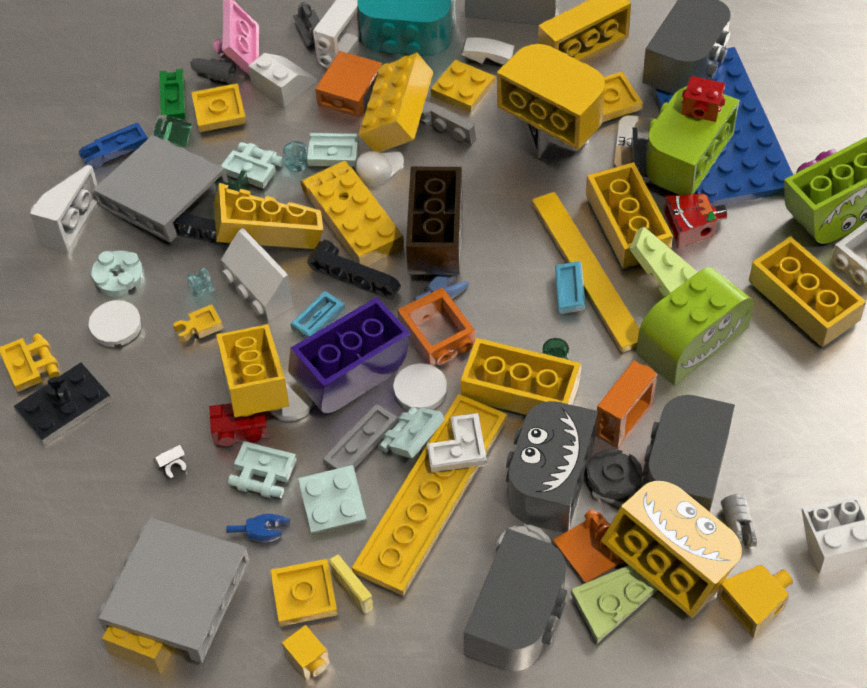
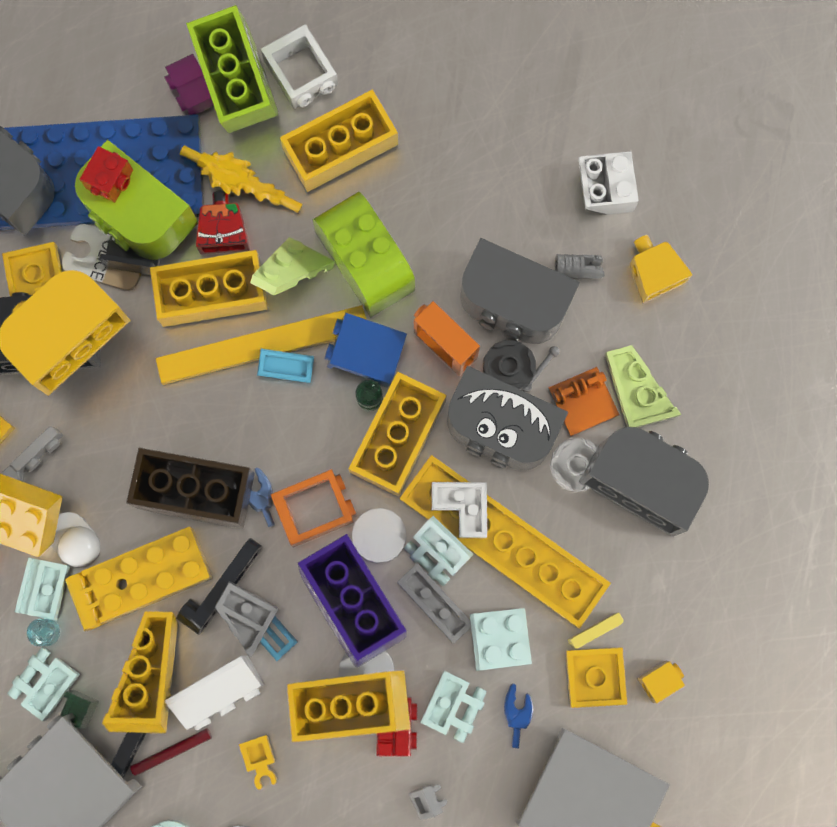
camera: 85 degrees left, 25 degrees up
clear light blue wheel [186,267,215,299] -> none
yellow brick [601,481,742,618] -> none
none -> dark red bar [130,728,212,776]
none -> yellow piece [180,145,303,213]
none -> light grey wing [215,581,278,657]
none -> blue panel [324,313,407,388]

